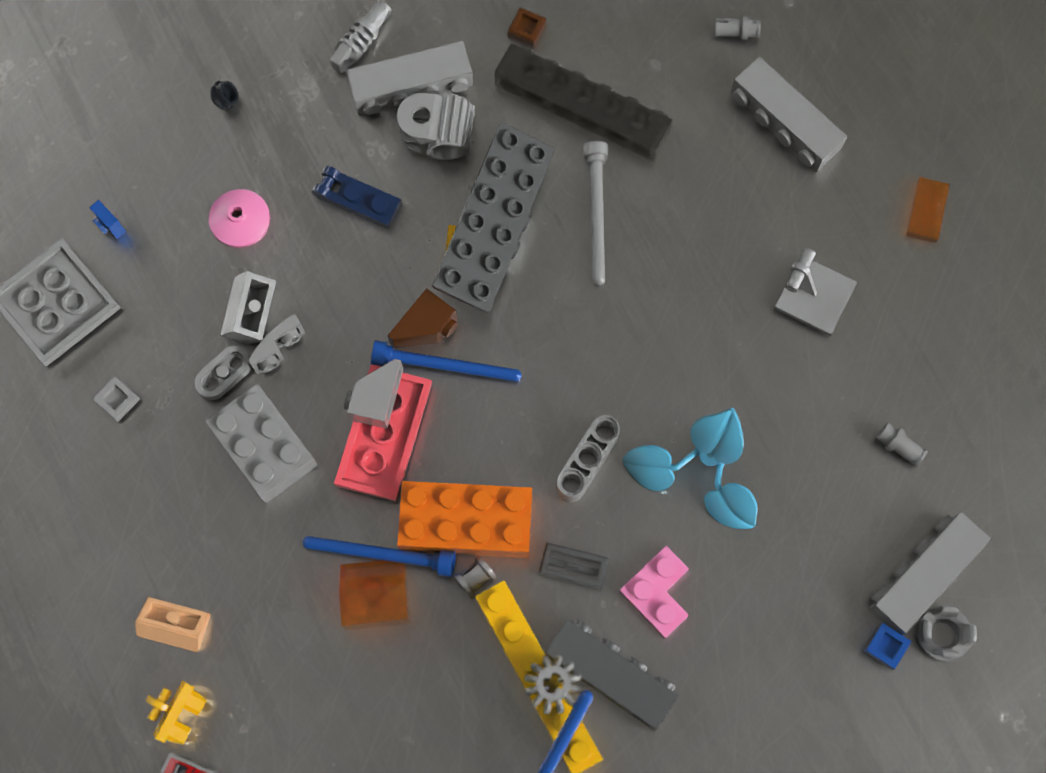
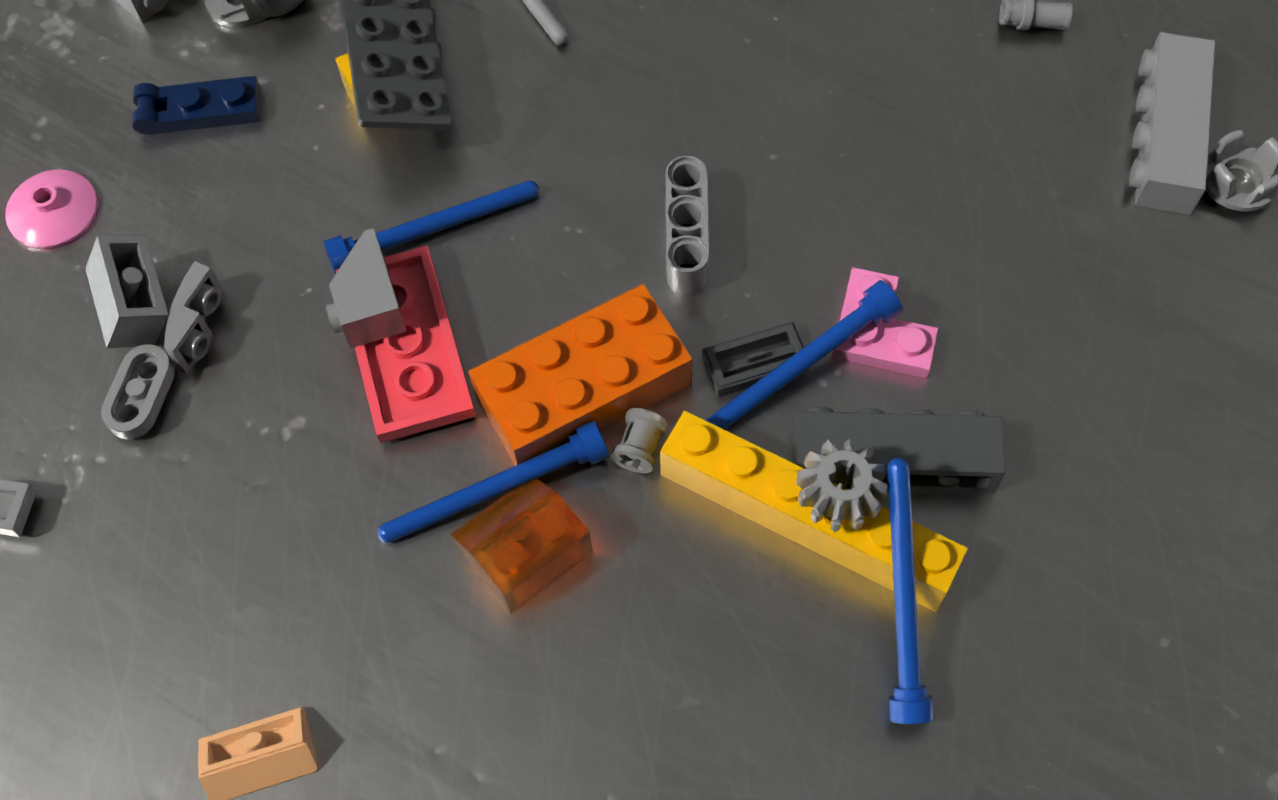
camera: 30 degrees left, 10 degrees down
light grey brick [205,383,318,504] -> none
reddish brown slope [387,288,458,348] -> none
medium azure plant [622,408,758,529] -> none
blue plate [864,623,912,670] -> none
none -> blue piece [705,280,903,430]

